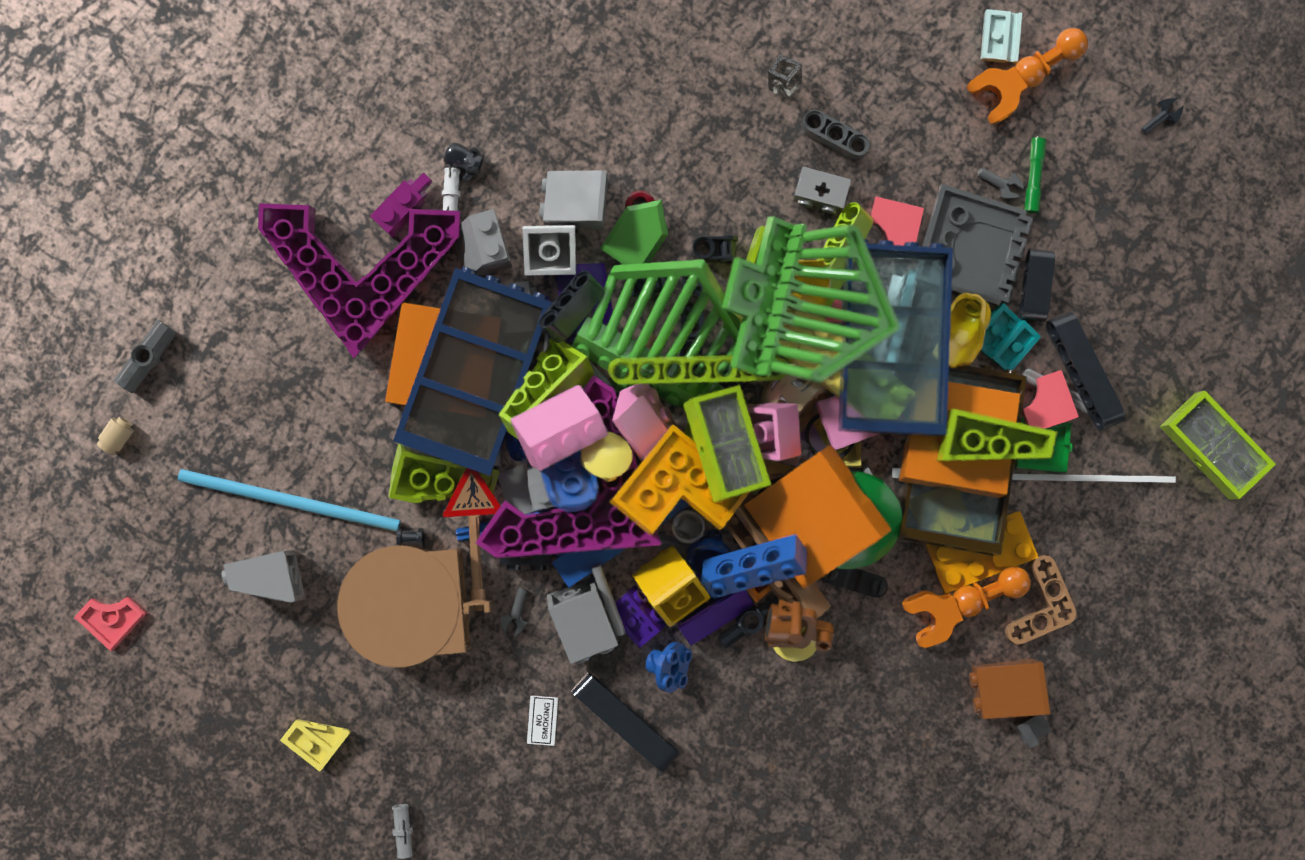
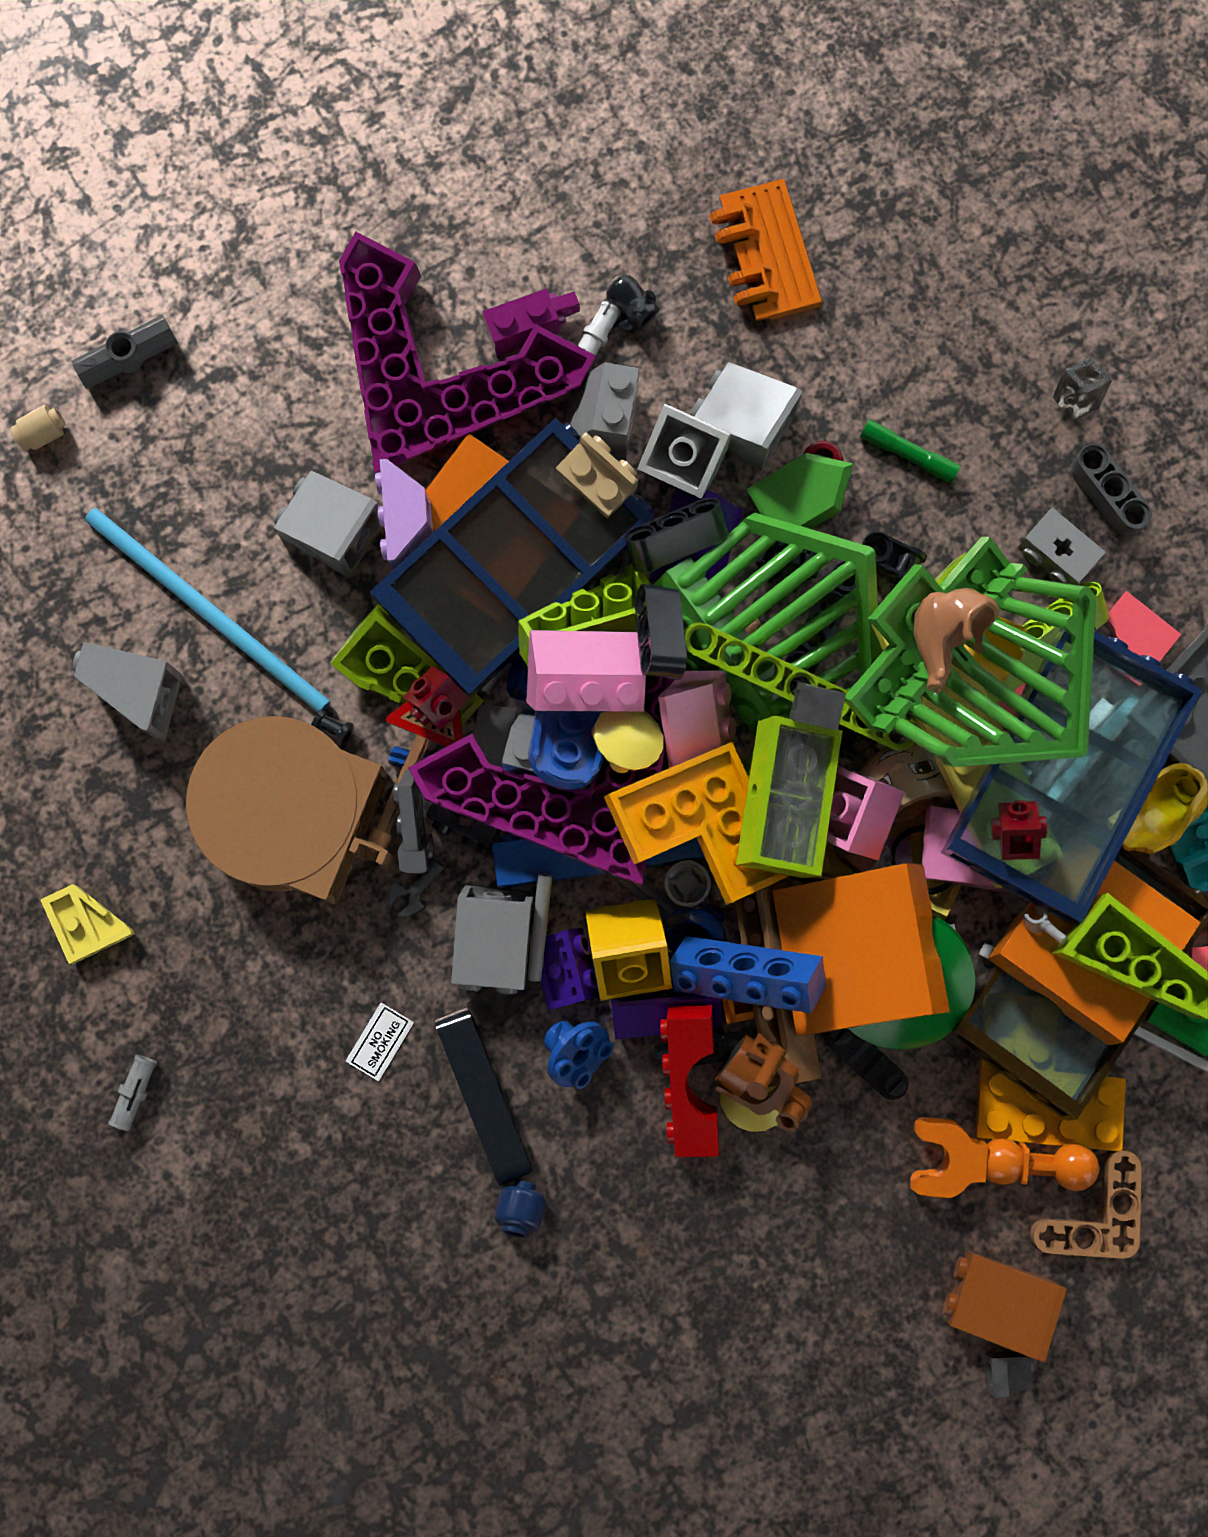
camera: 30 degrees right, 5 degrees down
none -> light grey slope [274,470,382,578]
none -> lavender slope [375,459,433,570]
none -> dark grey plate [393,770,434,873]
none -> dark red brick [403,666,469,730]
none -> dark blue head [494,1180,546,1238]
none -> tan bracket [556,432,638,519]
none -> black beam [635,584,687,680]
none -> red arch [660,1005,719,1157]
none -> orange hinge [709,178,822,321]
none -> flat silver panel [789,682,846,730]
none -> green piece [860,419,961,484]
none -> nougat piece [914,588,999,694]
none -> dark red brick [991,800,1047,860]
none -> light grey hand [1024,905,1068,945]

